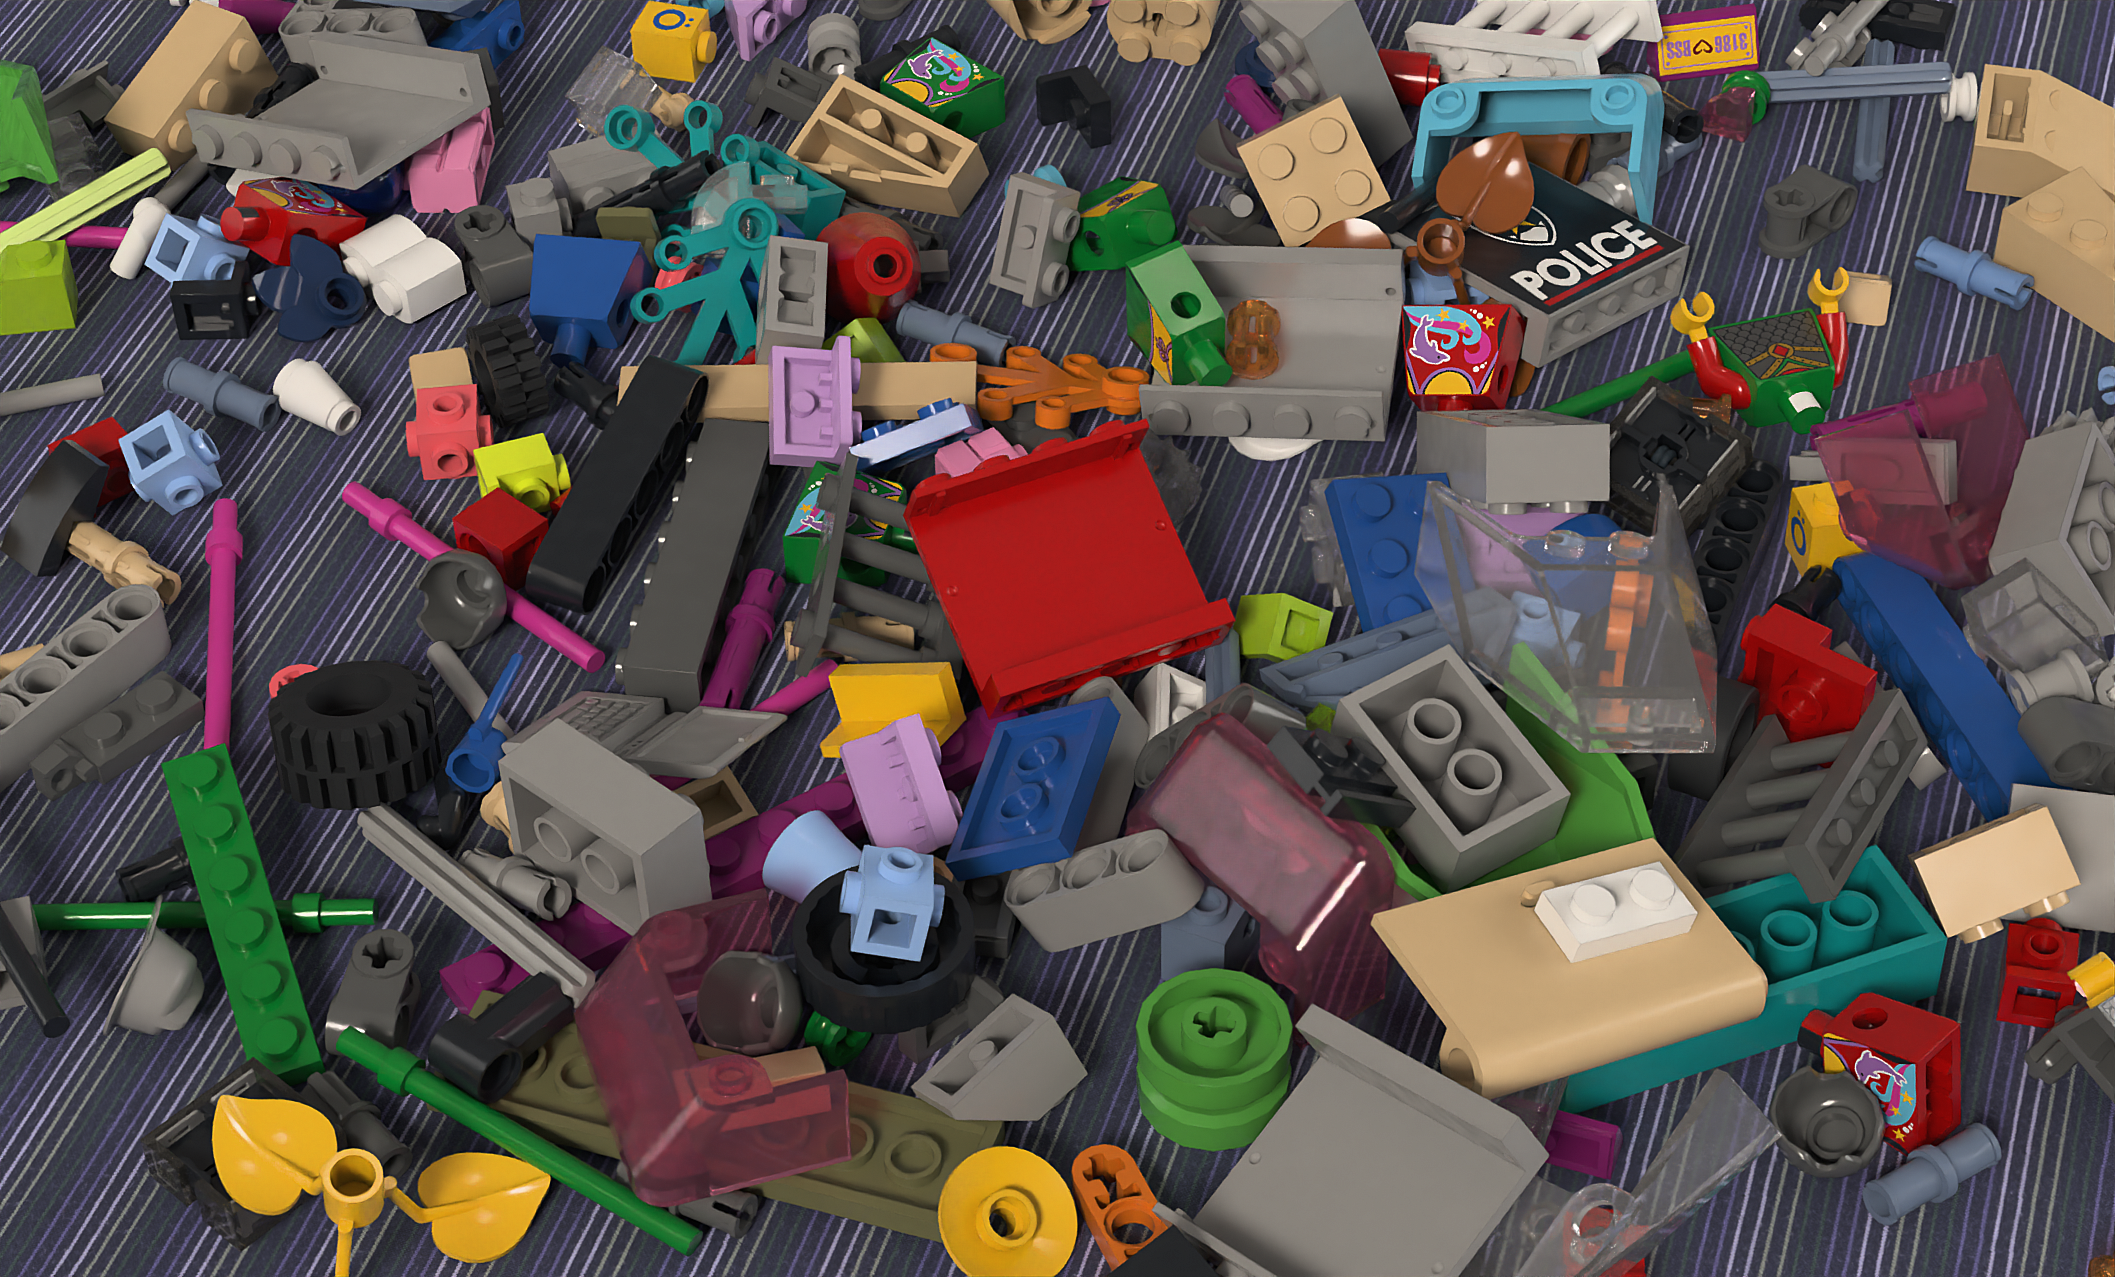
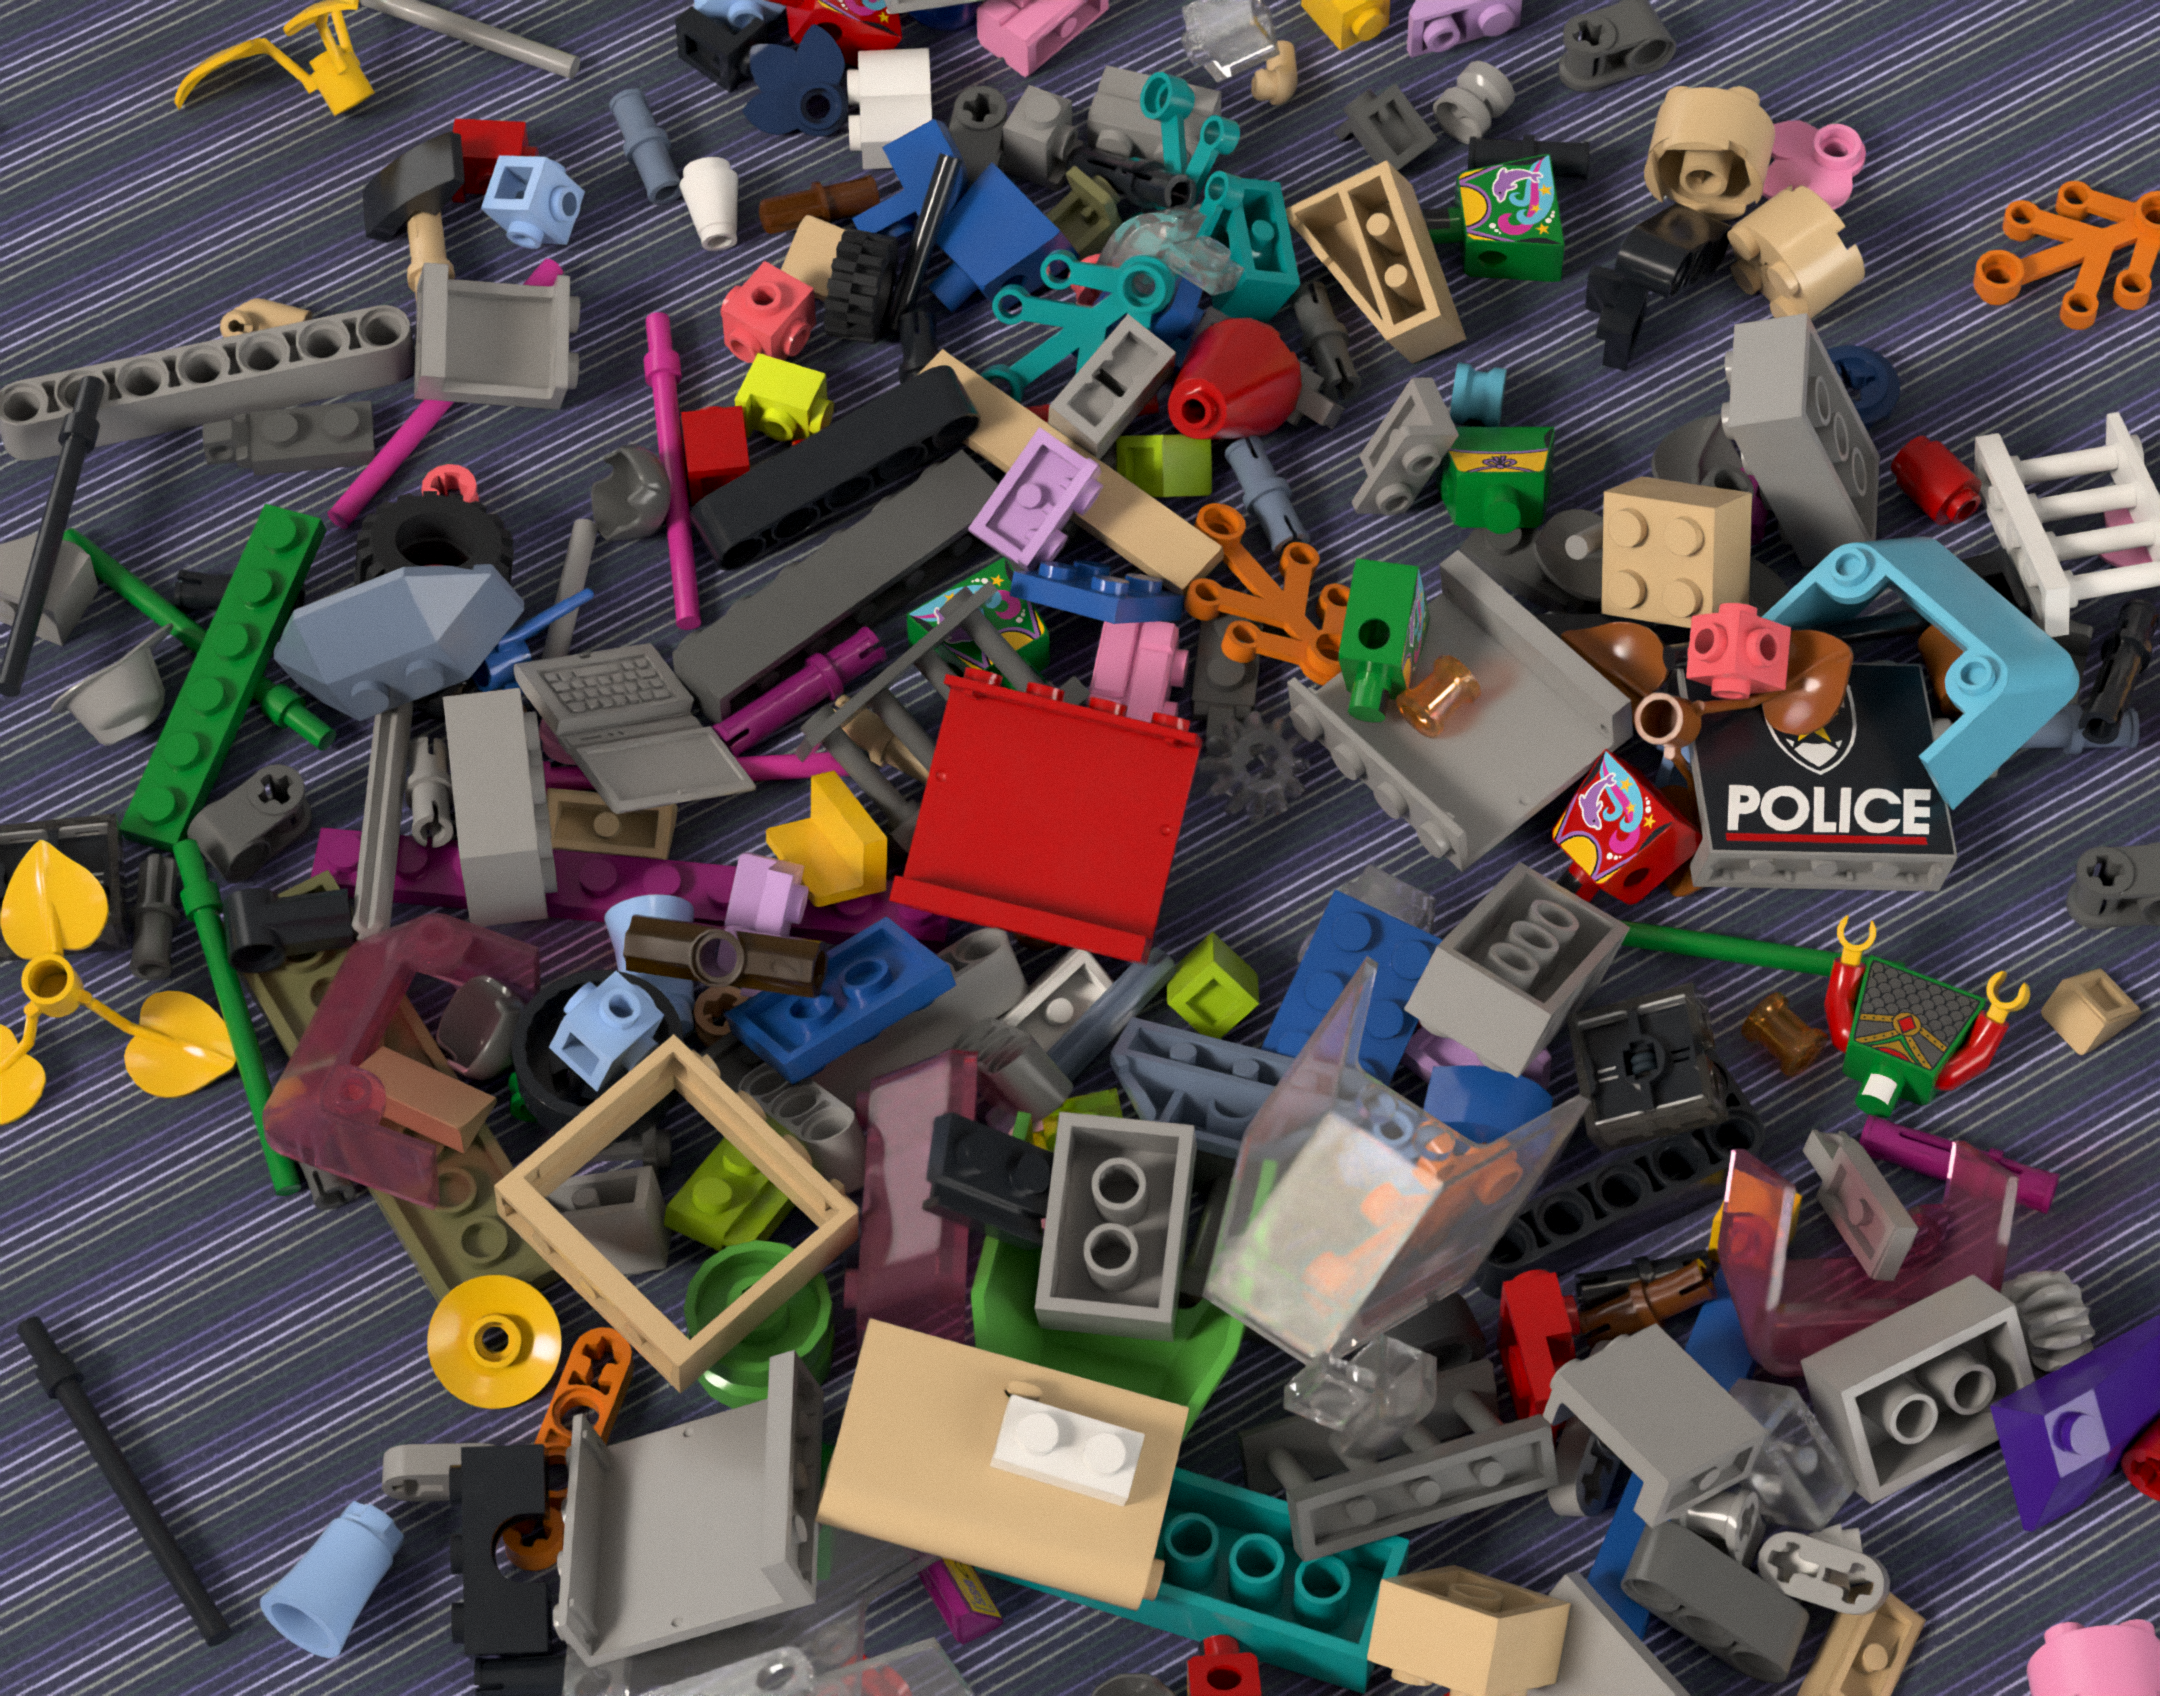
camera: 40 degrees right, 15 degrees up
none -> sand blue wedge [274,564,524,721]
none -> light grey panel [414,262,580,410]
none -> tan window [494,1034,859,1394]
none -> dark brown piece [623,914,829,998]
none -> lime plate [663,1137,795,1251]
none -> reddish brown axle [759,175,880,234]
none -> blue brick [852,118,968,242]
none -> black bar [883,153,962,331]
none -> clear brick [1284,1333,1437,1460]
none -> light grey panel [1543,1323,1767,1528]
none -> reddish brown pin [1578,1259,1717,1349]
none -> black beam [1614,203,1732,300]
none -> coral brick [1686,603,1791,700]

